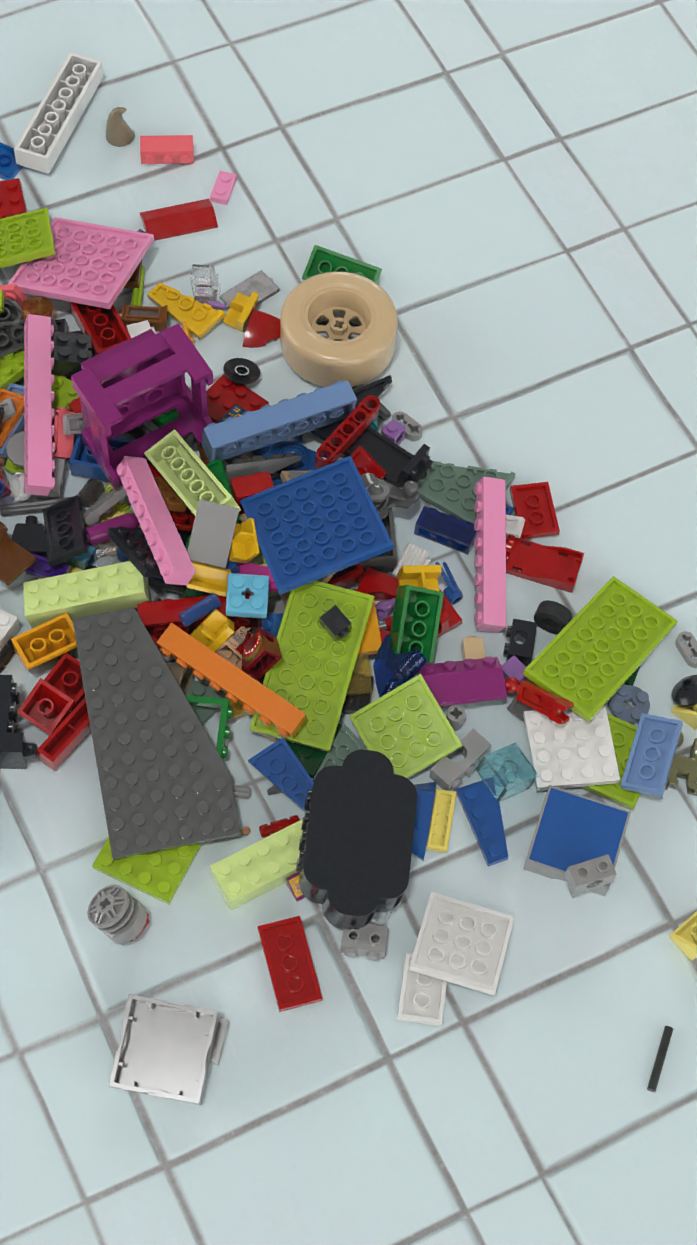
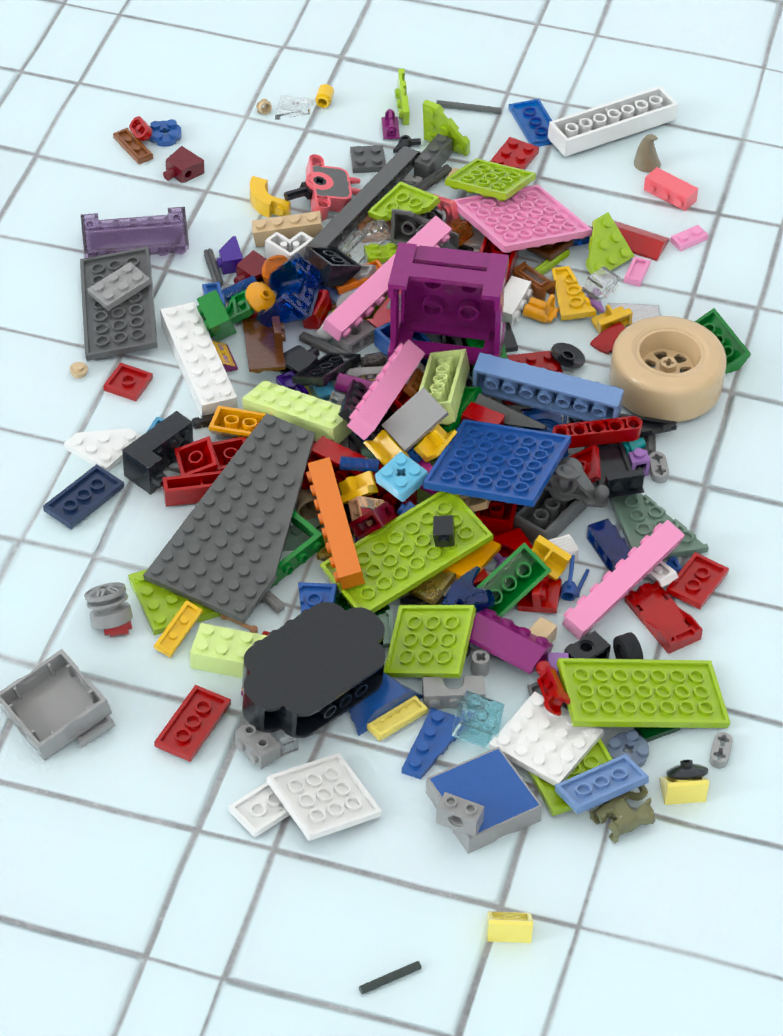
camera: 45 degrees right, 15 degrees down
none -> yellow tile [154,600,203,658]
none -> lime plate [585,212,634,280]
none -> bright pink tile [624,256,651,287]

